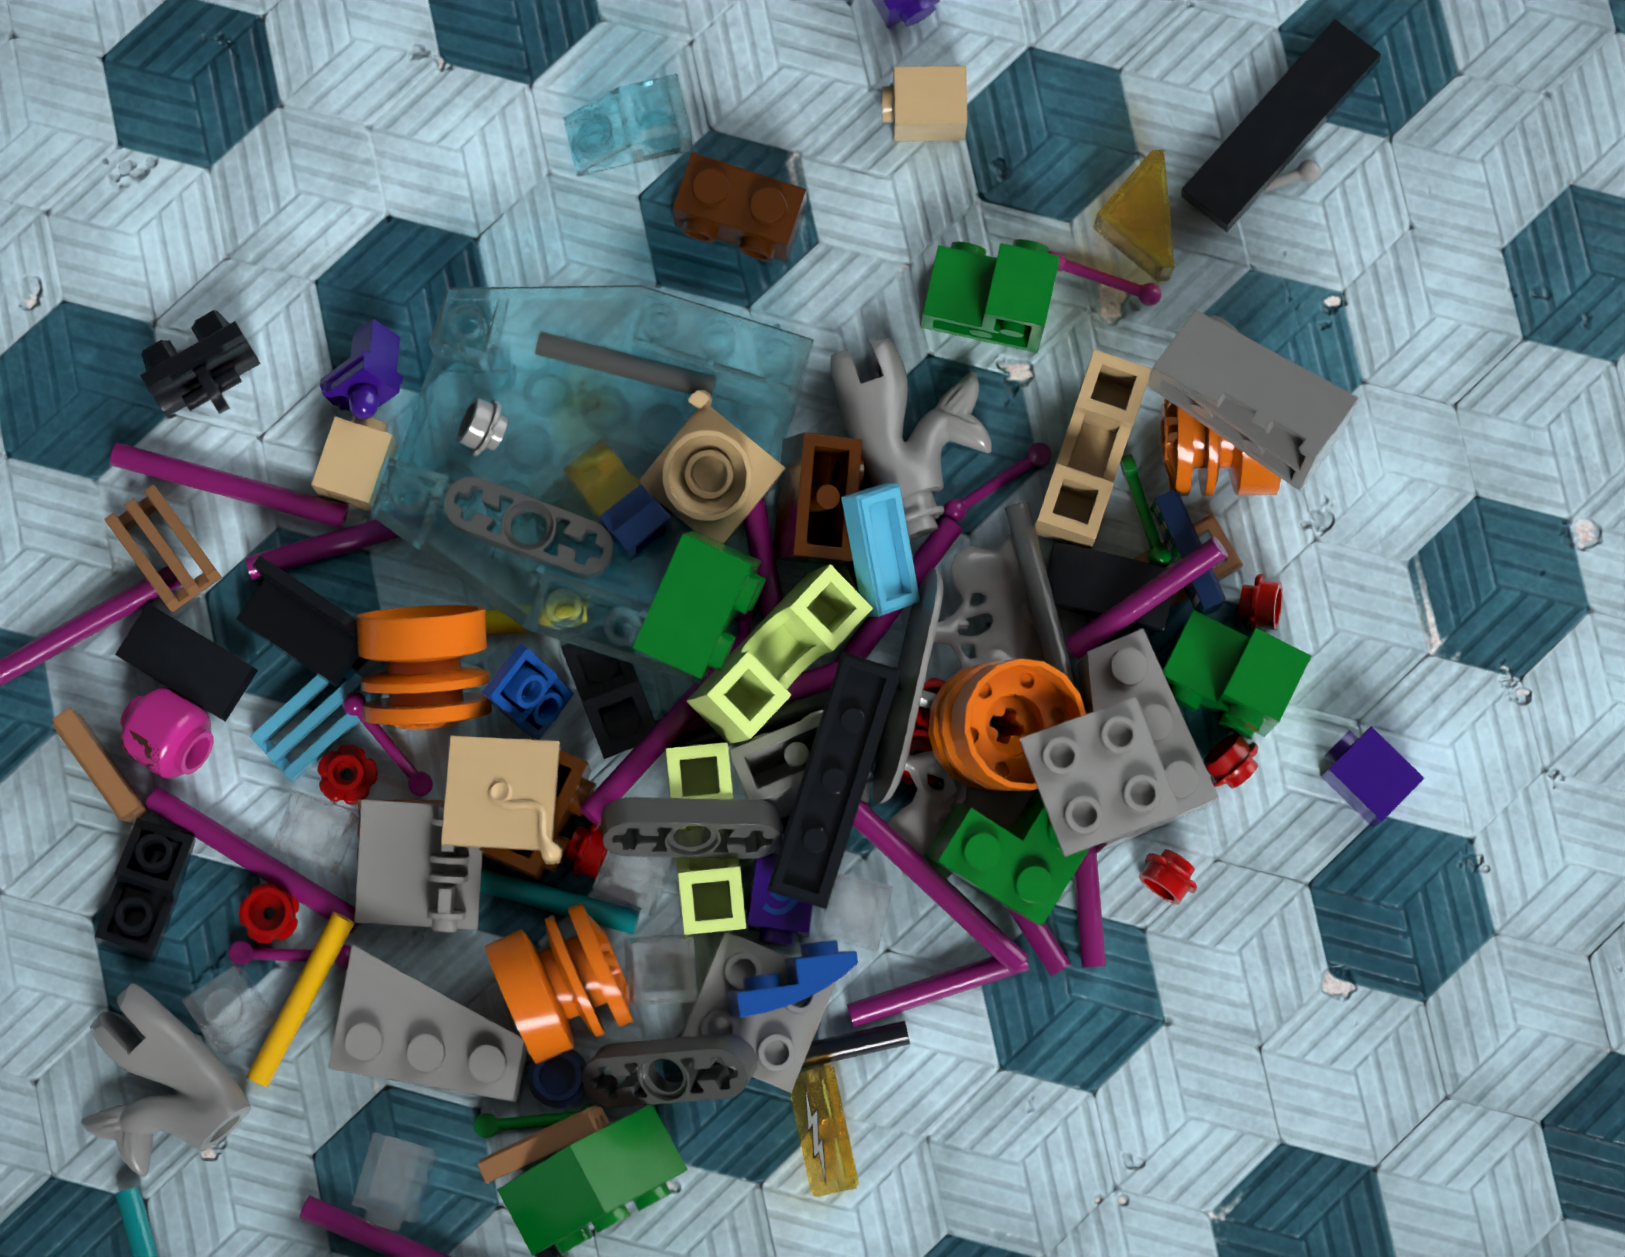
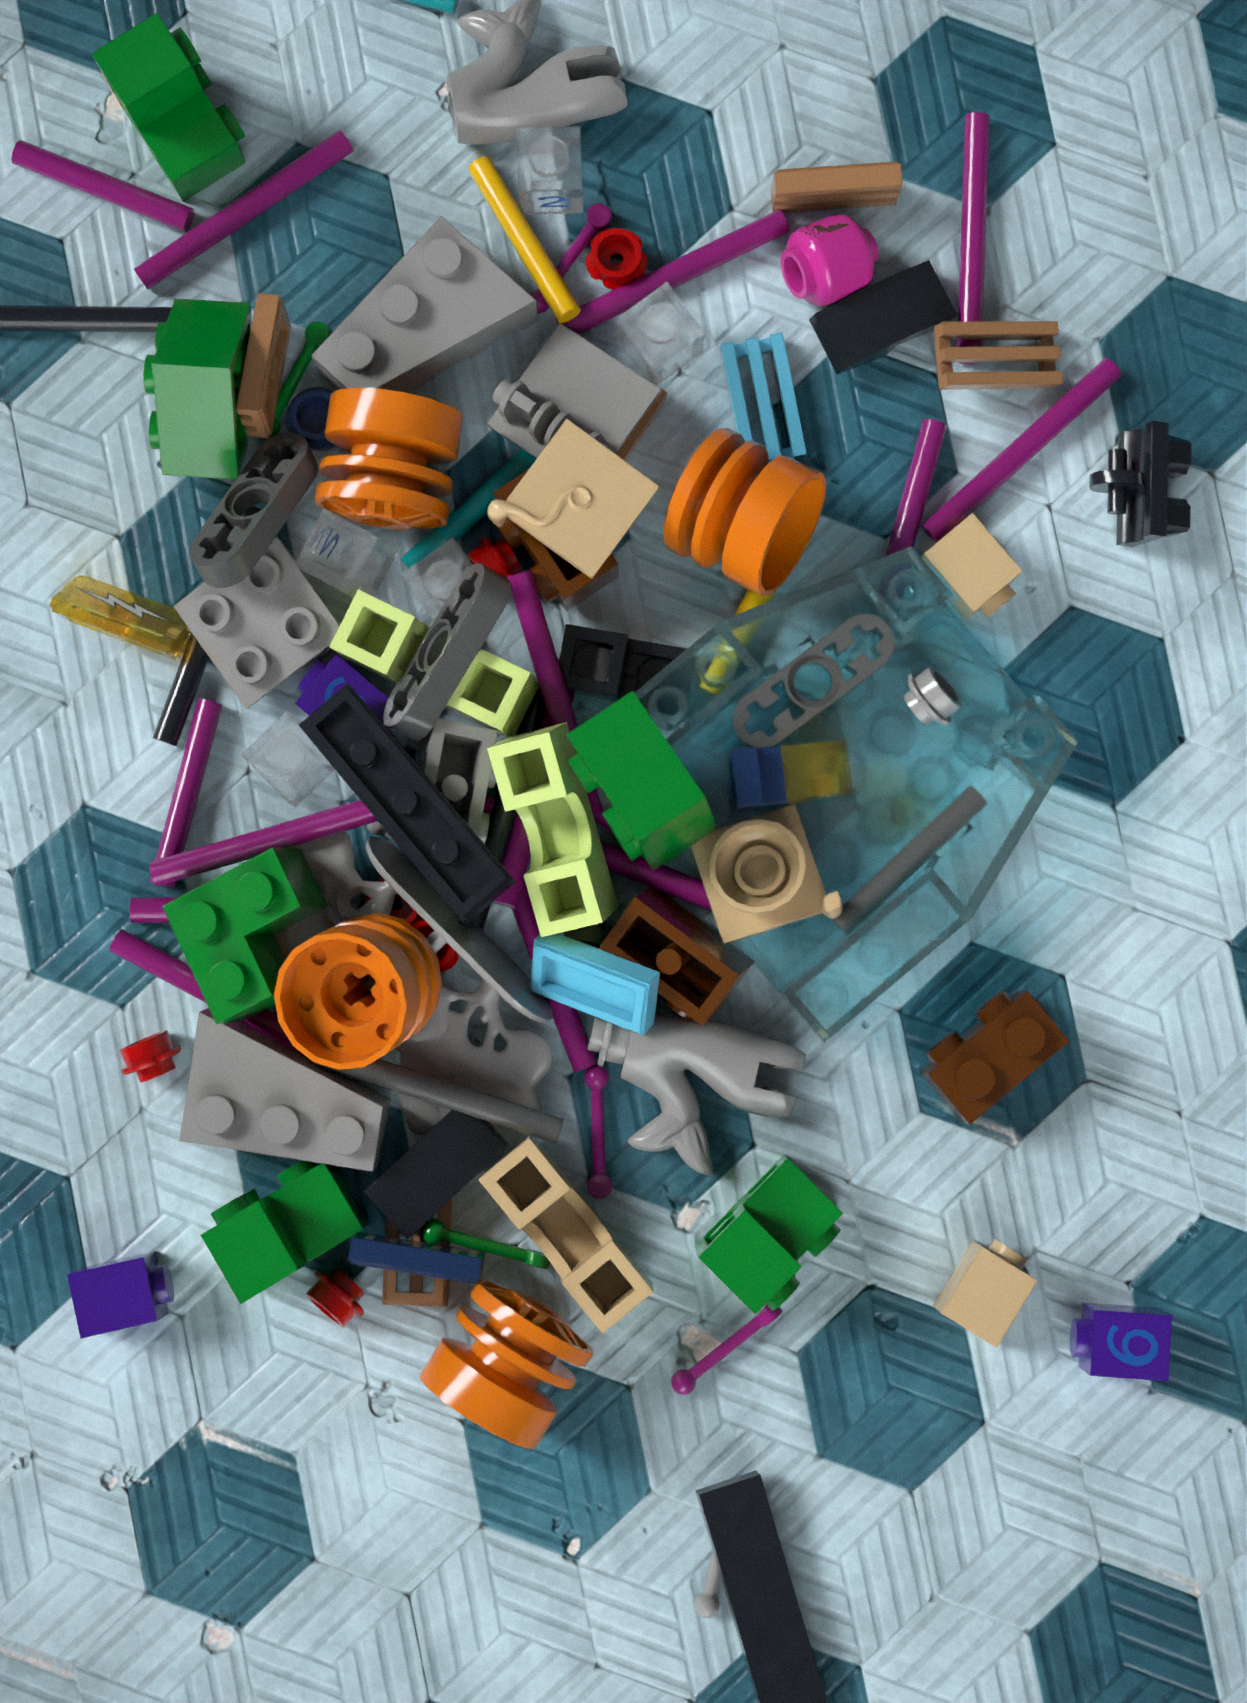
camera: 125 degrees right, 5 degrees up
black slope [94,818,196,962] -> none
black panel [236,555,359,688] -> none
red plate [317,744,378,805] -> none
dark purple piece [320,319,403,420] -> none
magenta hinge [342,692,433,796] -> none
clear brick [352,1132,439,1231] -> none
blue slope [482,643,574,740] -> none
clear light blue slope [563,73,693,177] -> none
blue slope [727,940,858,1018] -> none
light grey hinge [1019,697,1181,857] -> none
magenta bar [1065,536,1228,659] -> none
clear yellow slope [1093,149,1175,282] -> none
light grey wedge [1147,310,1359,491] -> none
red plate [1203,733,1258,789] -> none

